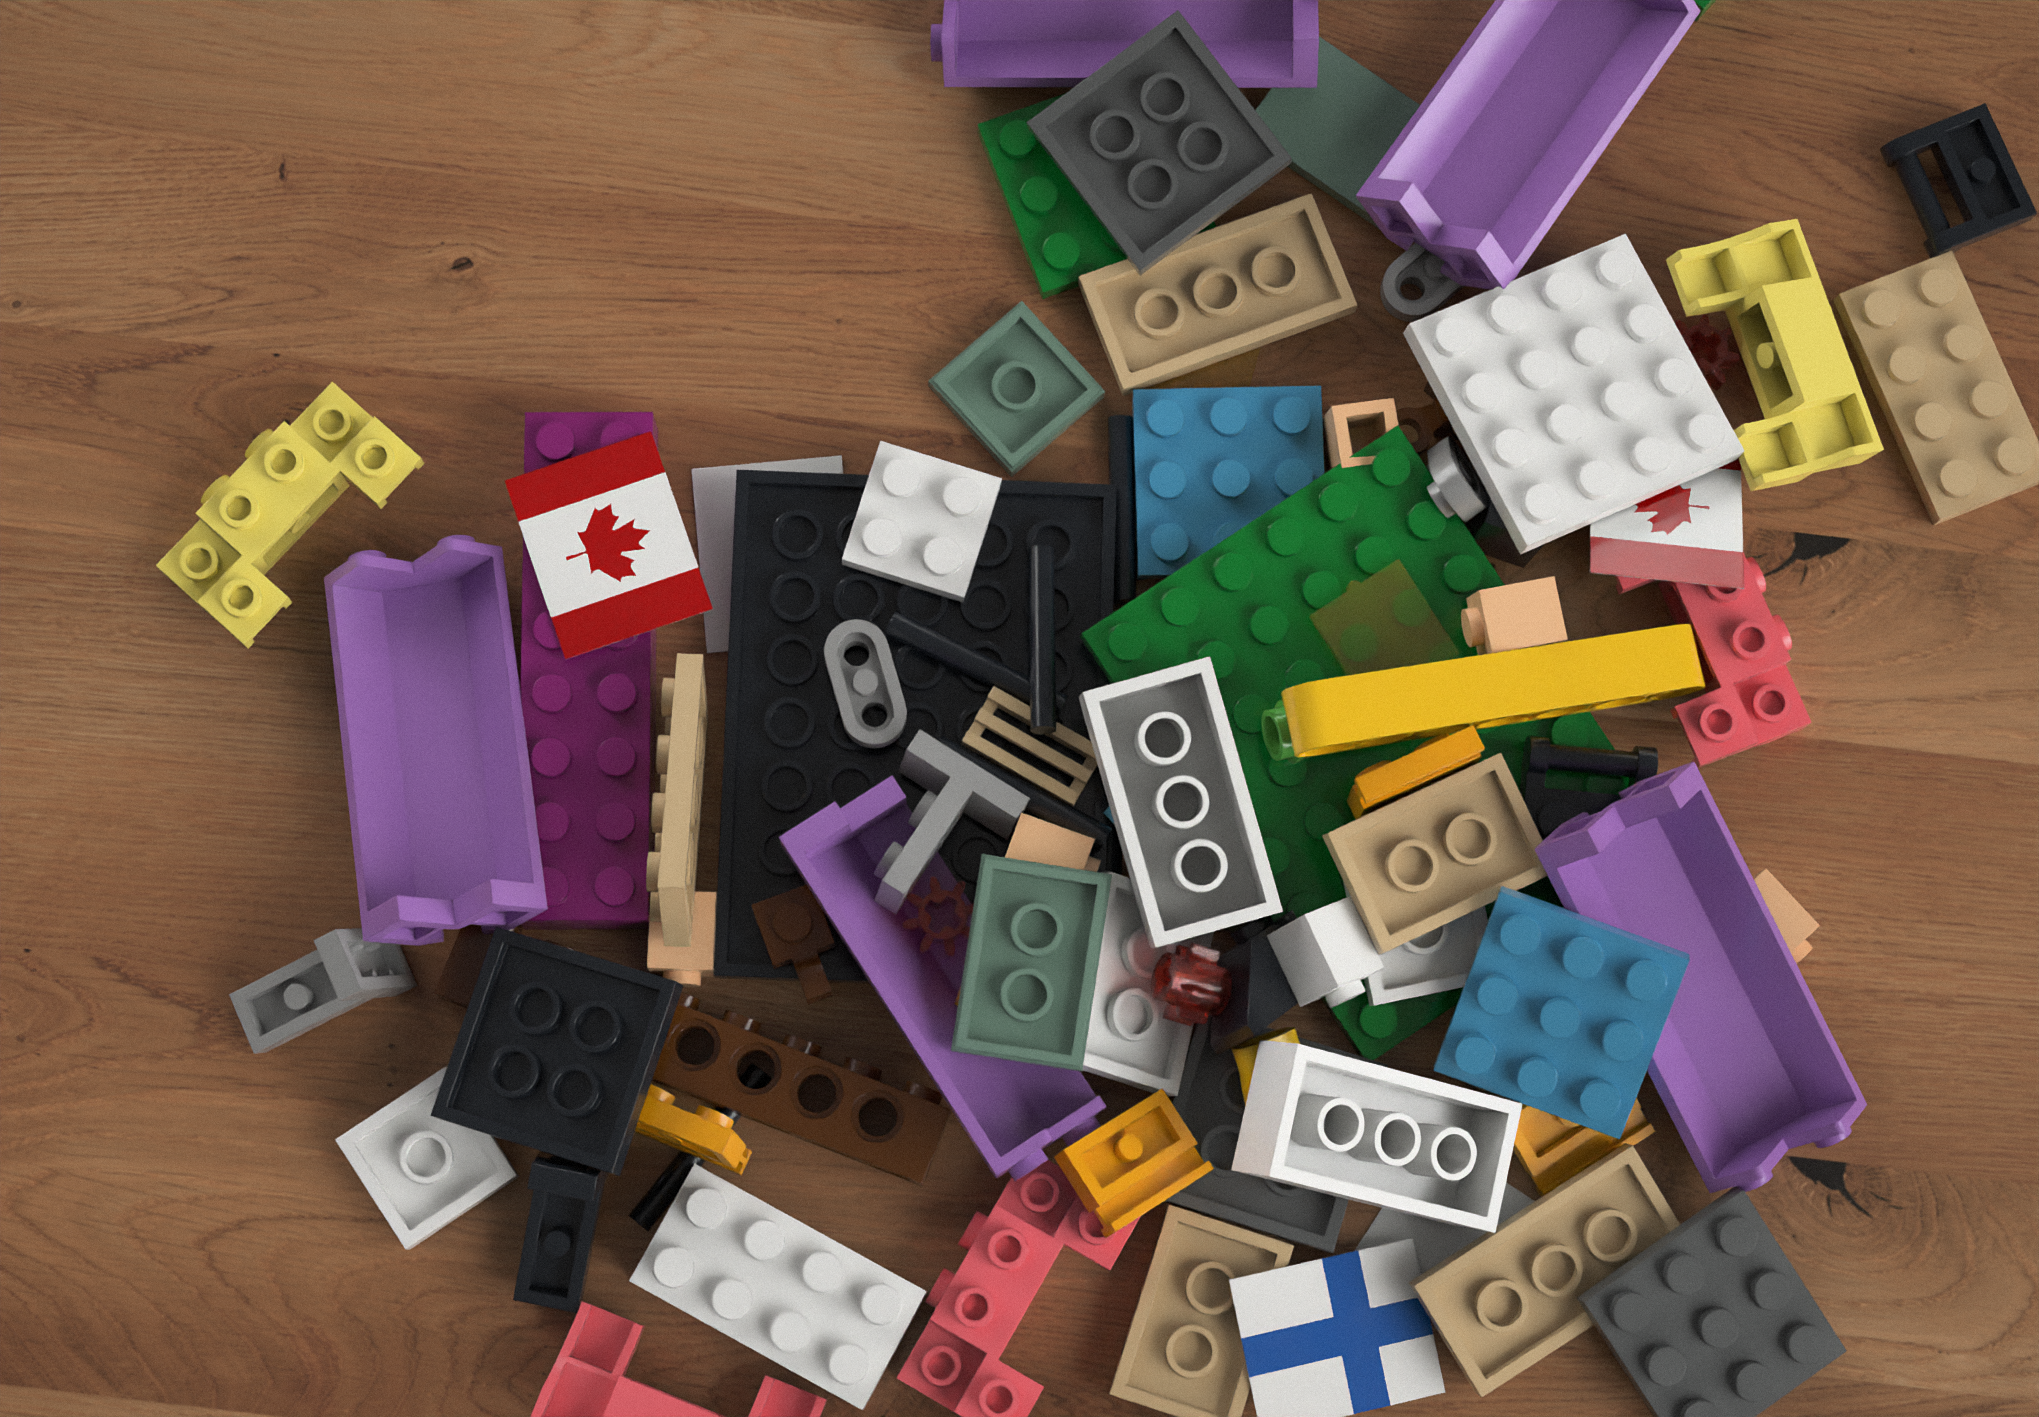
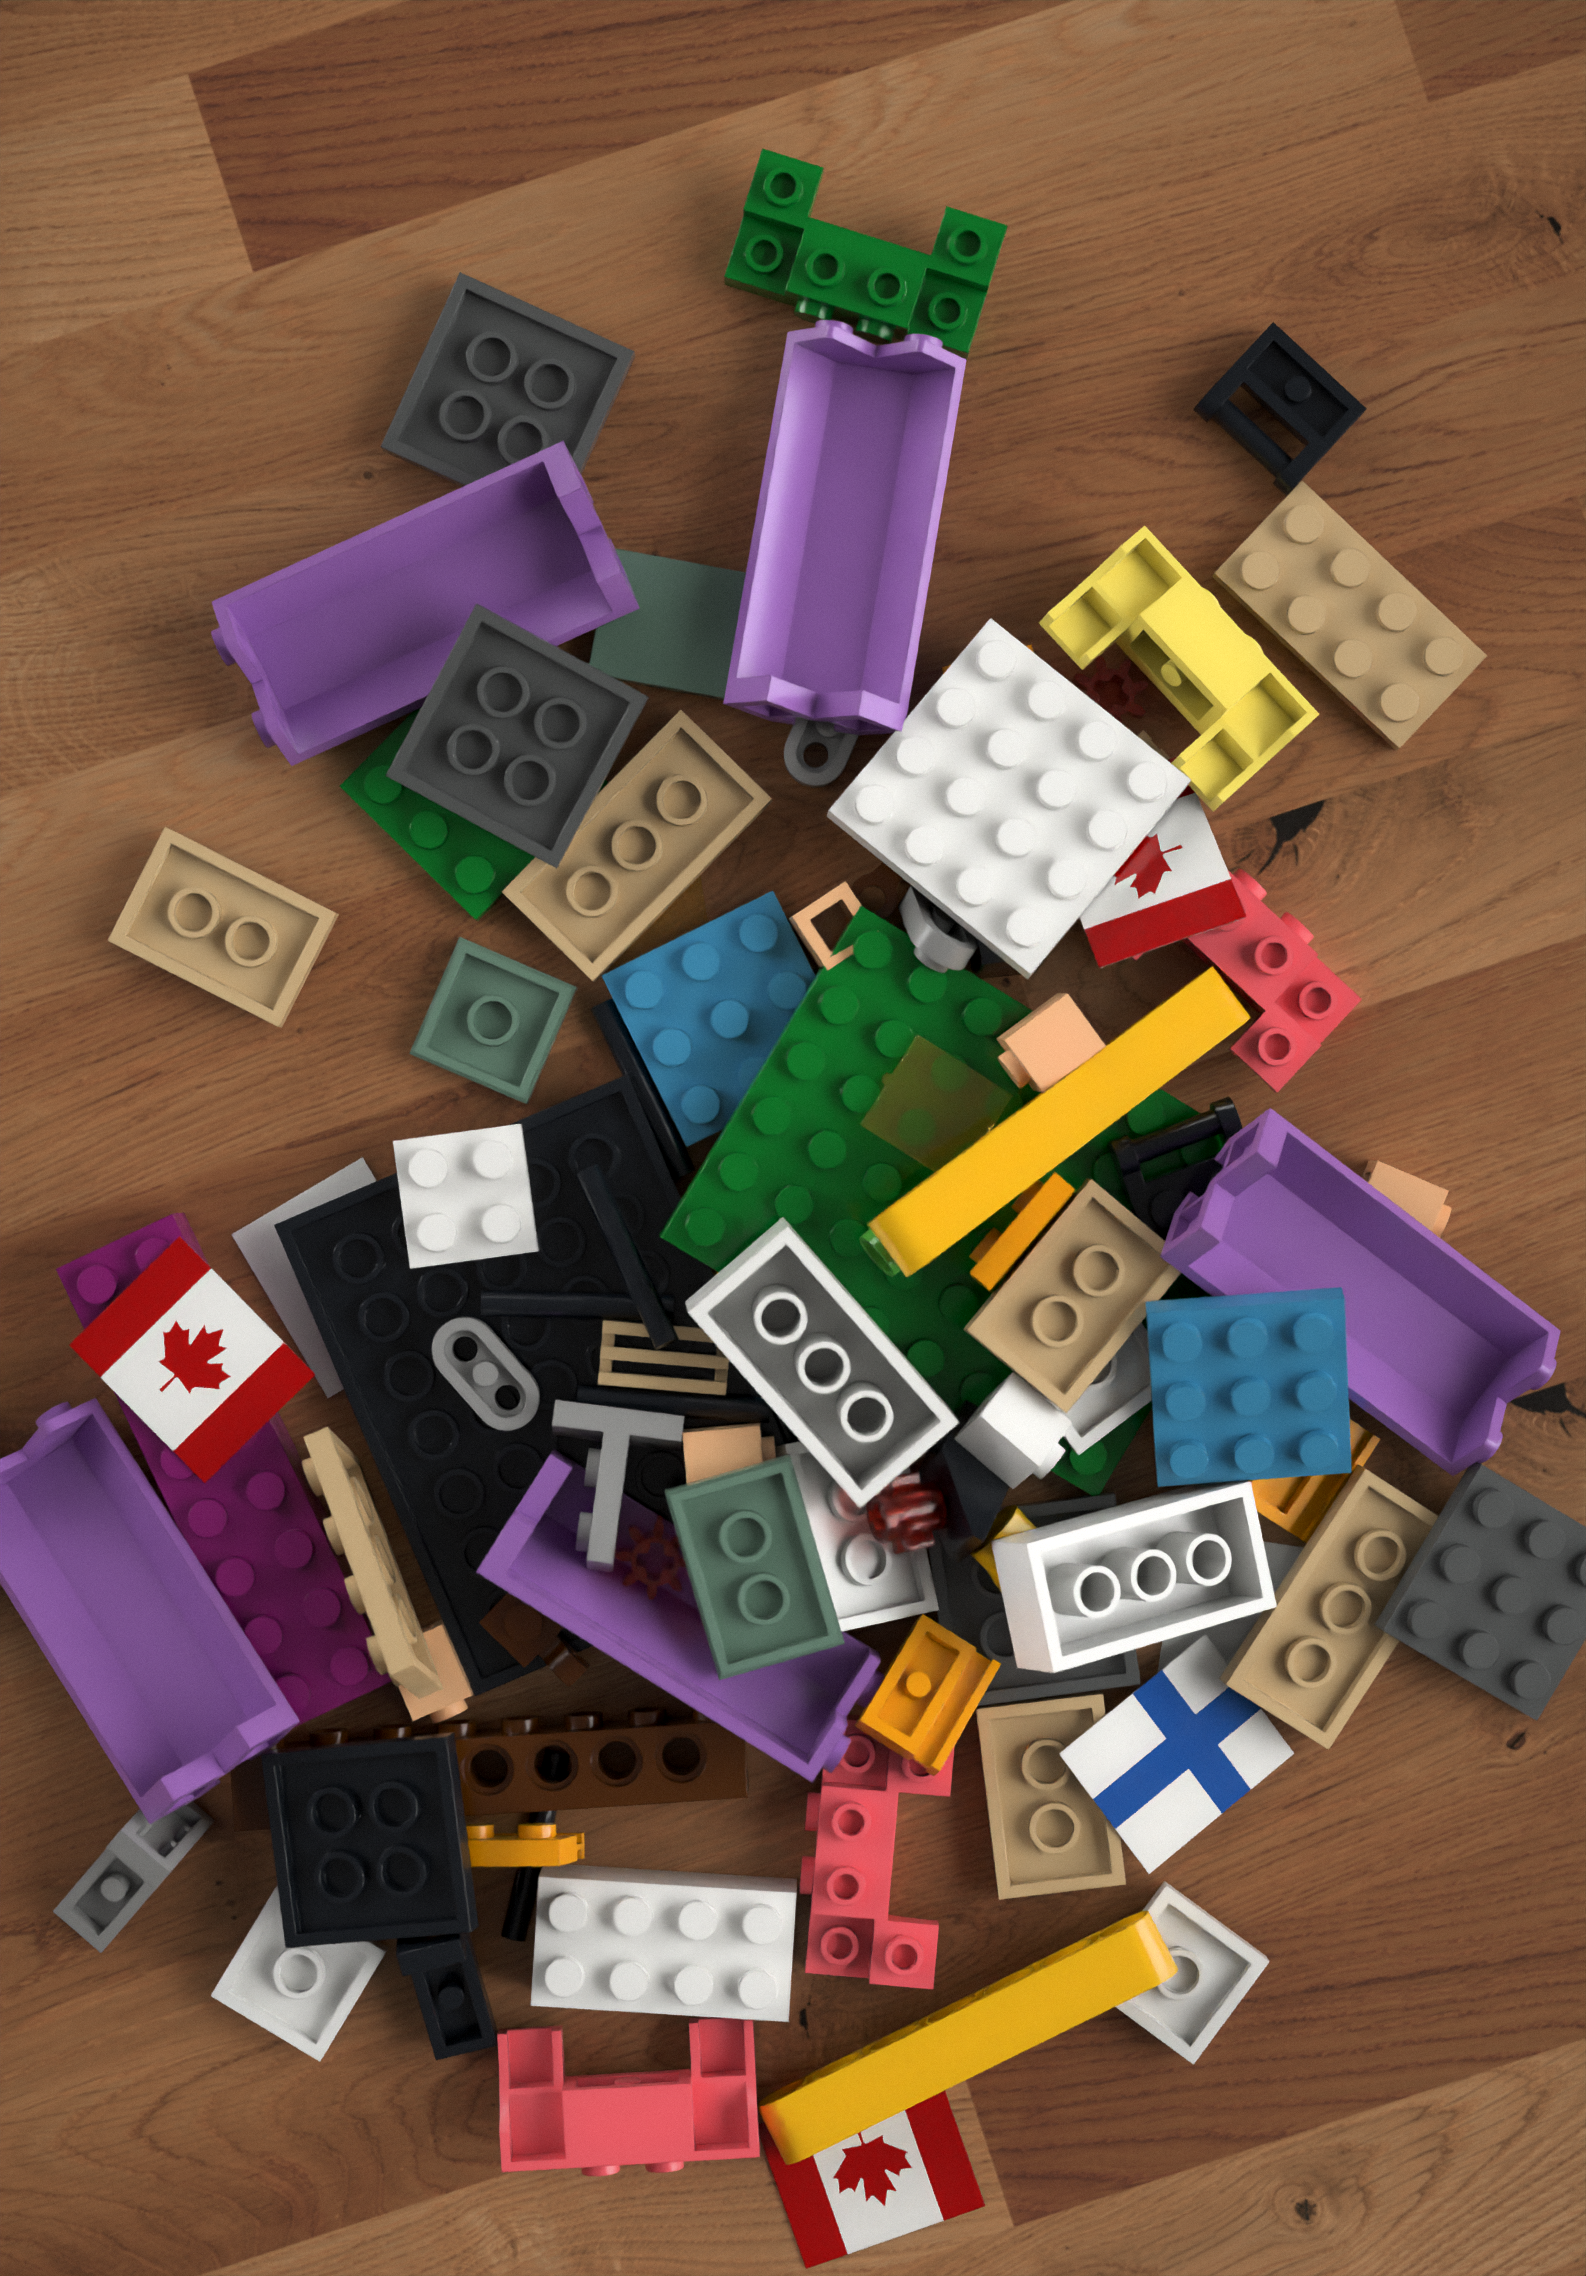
camera: 15 degrees left, 10 degrees up
none -> tan plate [107,827,339,1028]

